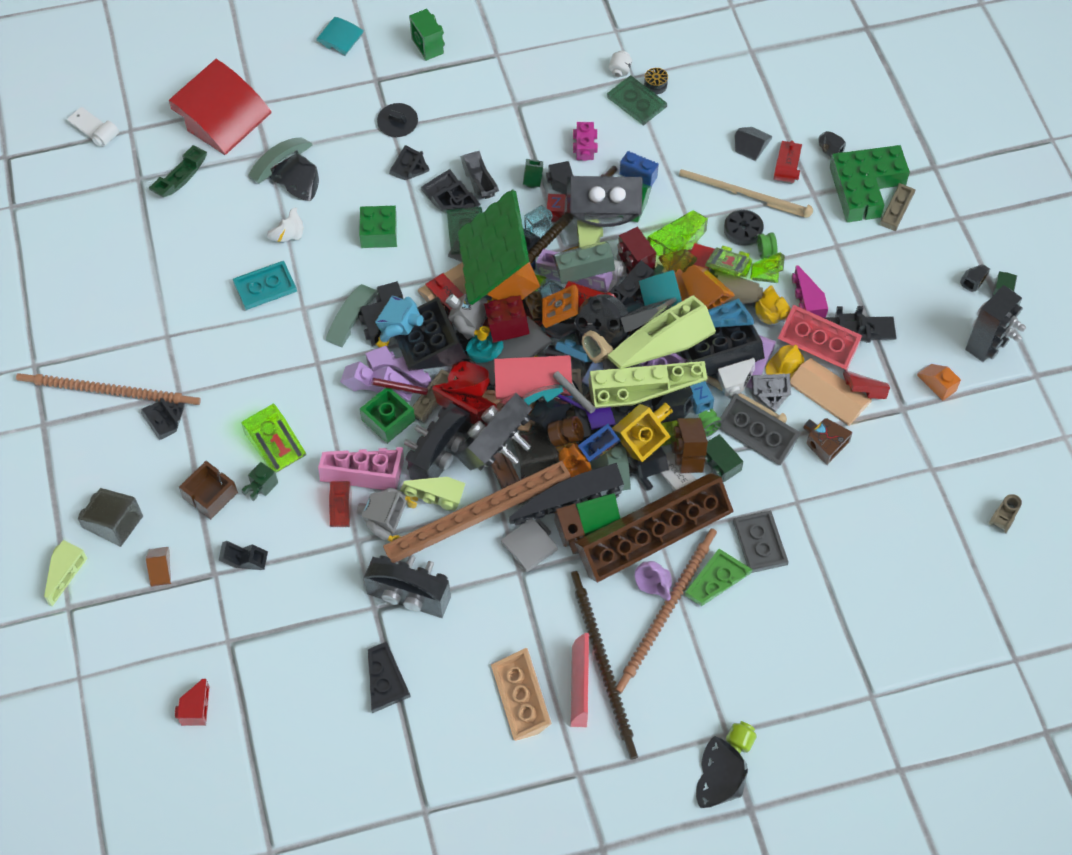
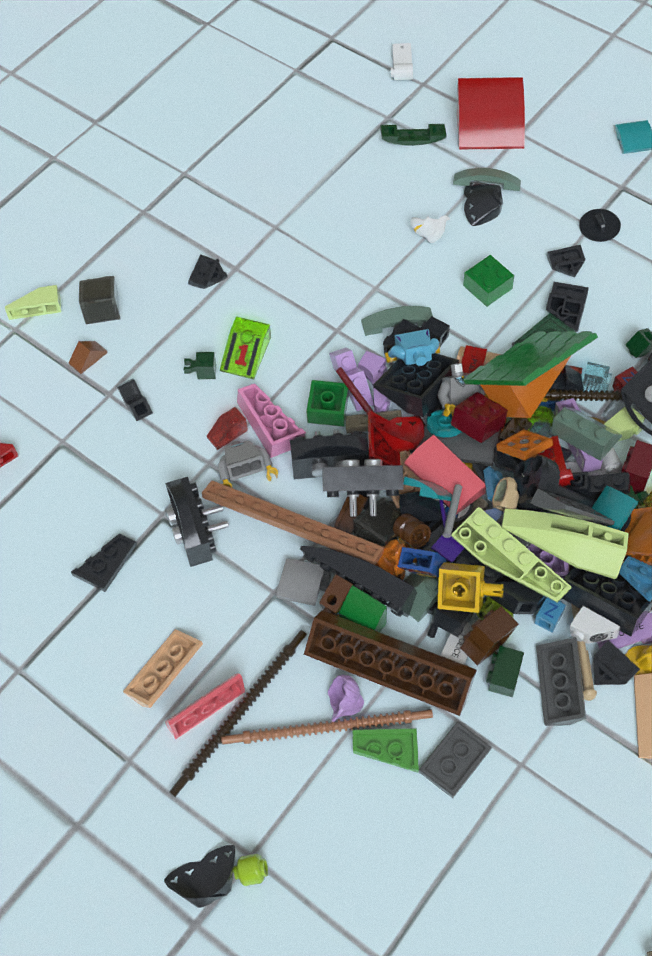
camera: 55 degrees right, 0 degrees up
nougat hose [16,373,201,405] -> none
reddish brown piece [179,460,238,520] -> none
teal plate [233,260,297,310] -> none
yellowish green slope [400,477,466,511] -> none
black arch [460,151,499,199] -> none
bright green wheel [698,409,723,437] -> none
reddish brown torso [803,418,853,465] -> none

